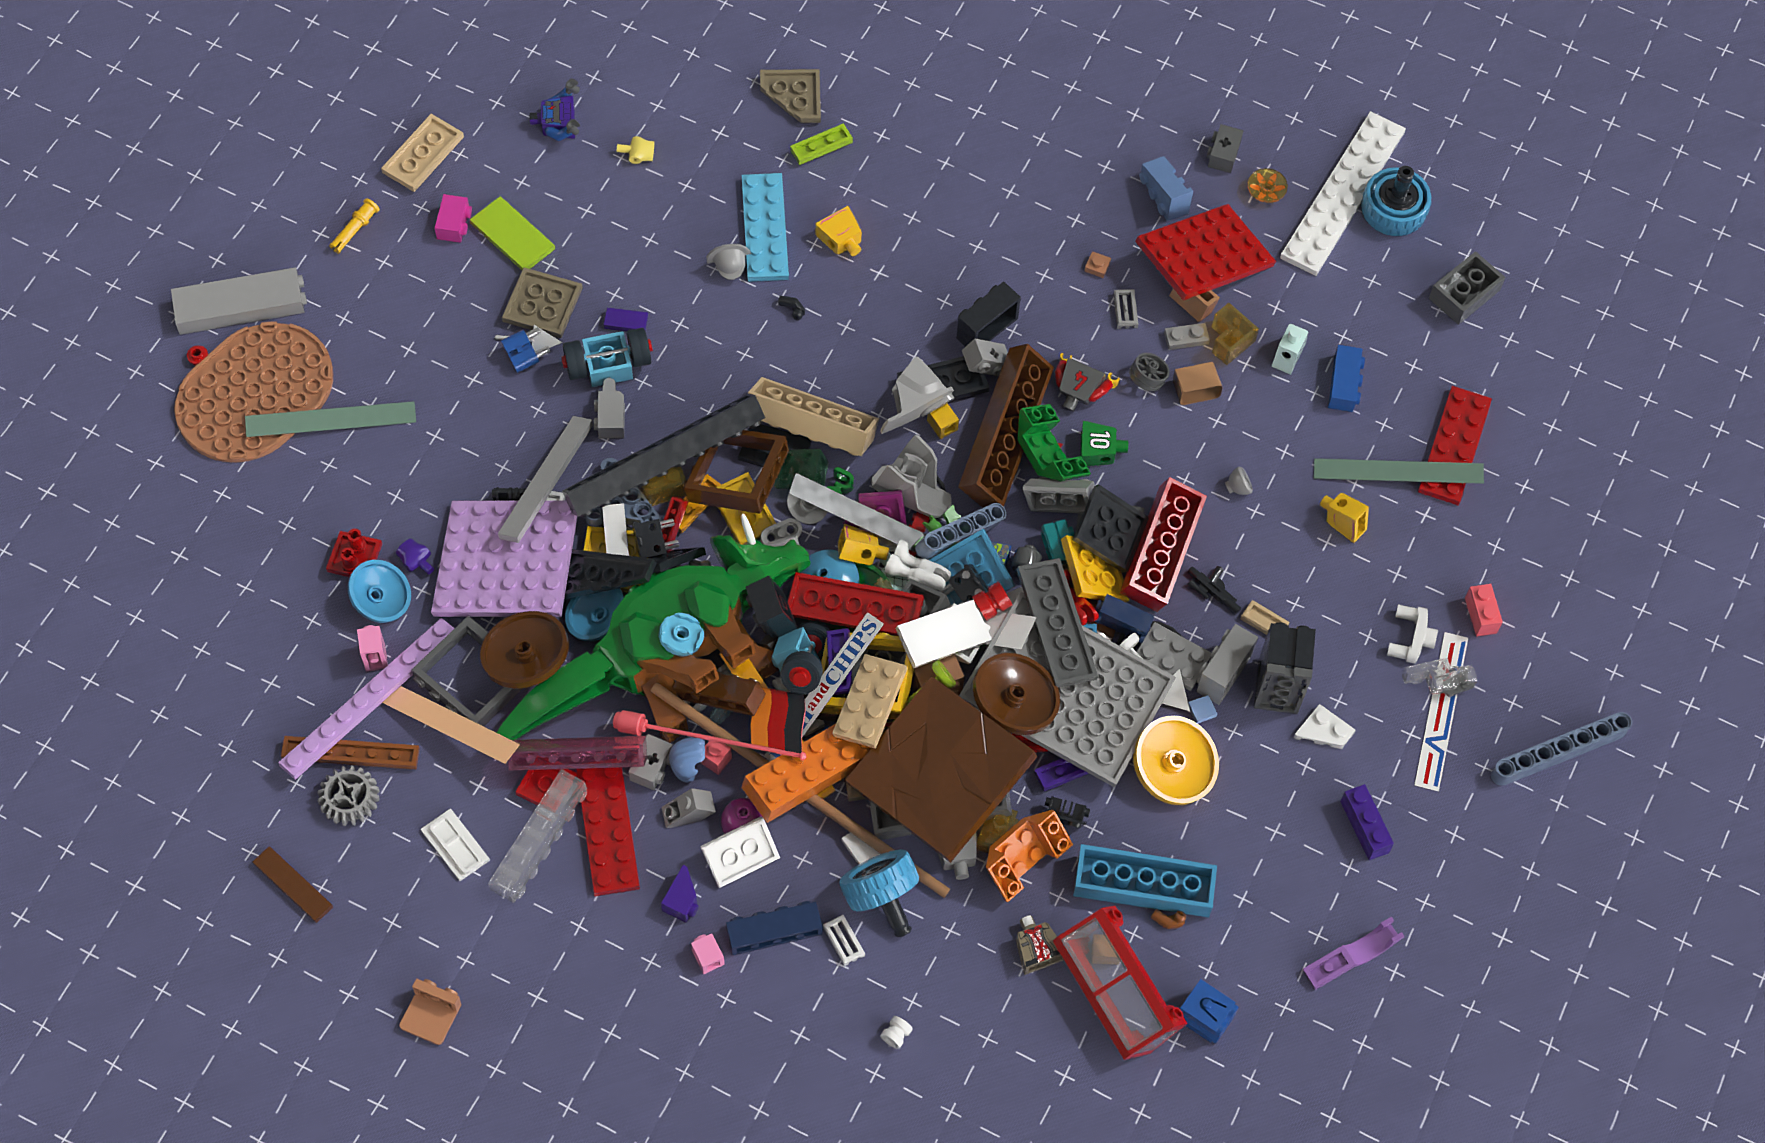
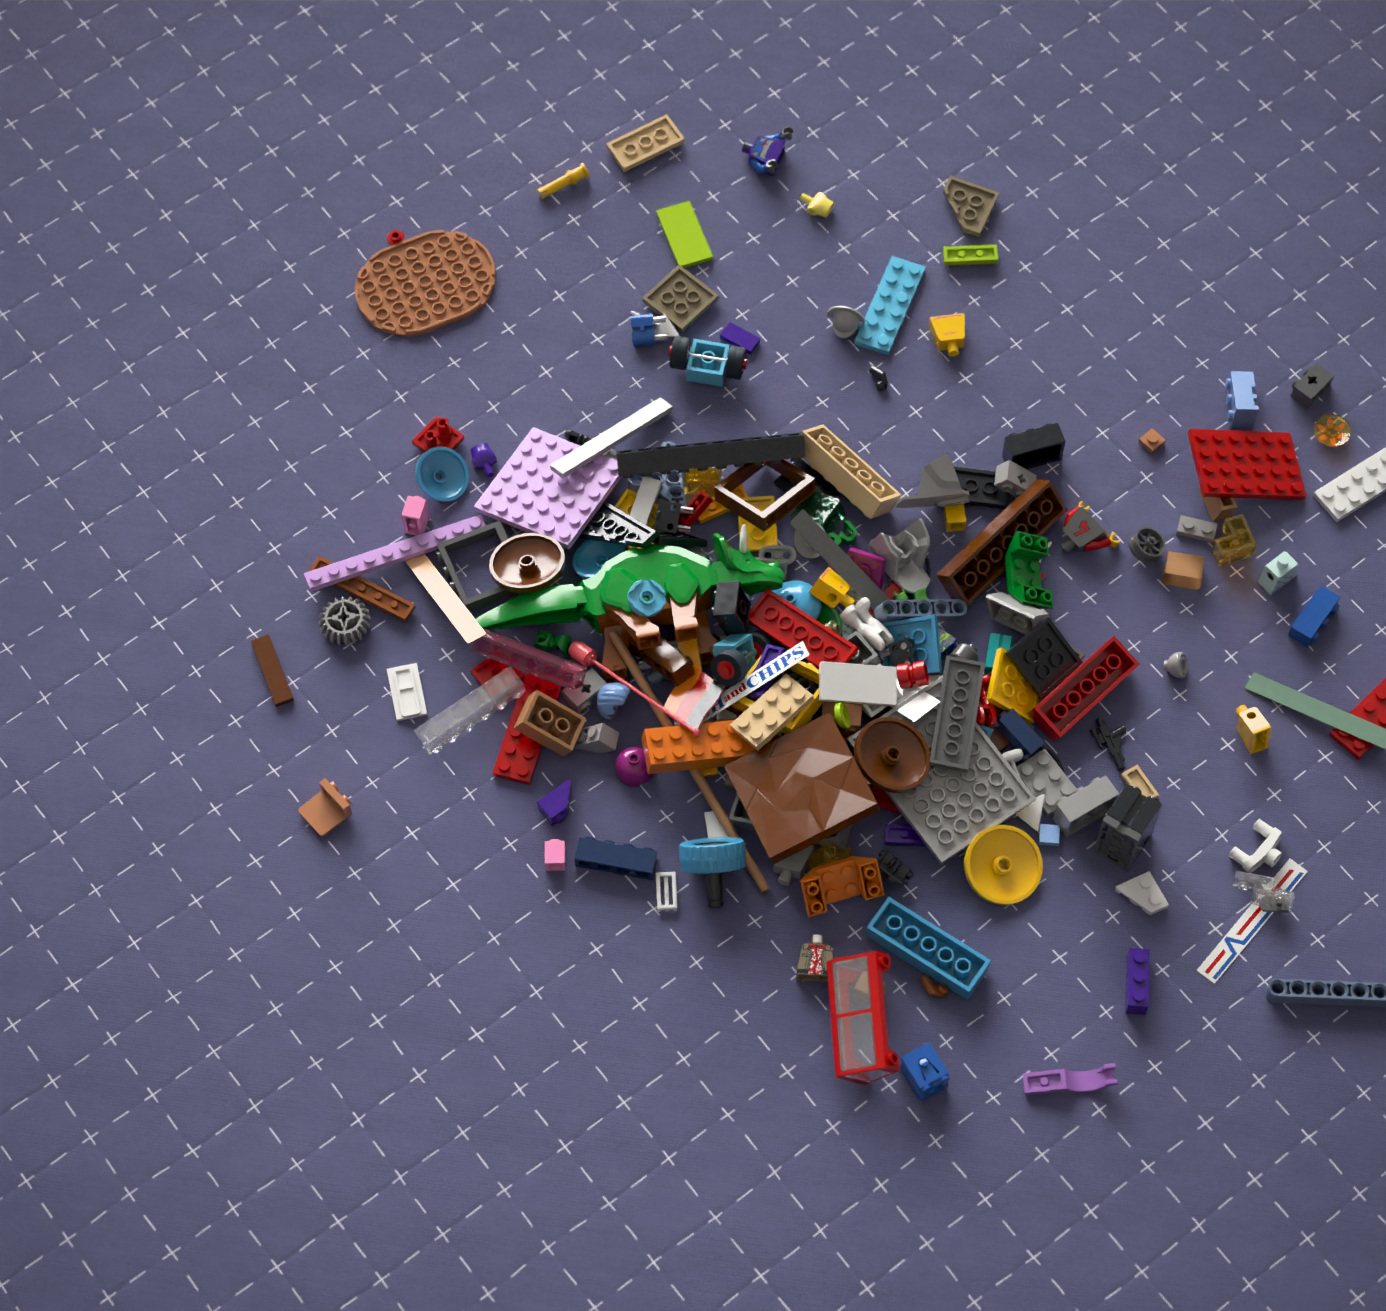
camera: 30 degrees right, 0 degrees up
light grey brick [171,267,307,335] -> none
sand green sticker [245,401,416,437] -> none
dark pink brick [435,194,472,243] -> none
light grey hinge [594,377,625,438] -> none
coral brick [700,736,732,775] -> none
white tile [700,816,780,888] -> none
white wheel [880,1016,912,1049] -> none
green torso [1080,421,1128,466] -> none
light grey tile [1113,289,1138,329] -> none
coral brick [1465,584,1503,637] -> none
none -> medium nougat brick [514,690,586,757]
none -> green leg [534,631,572,659]

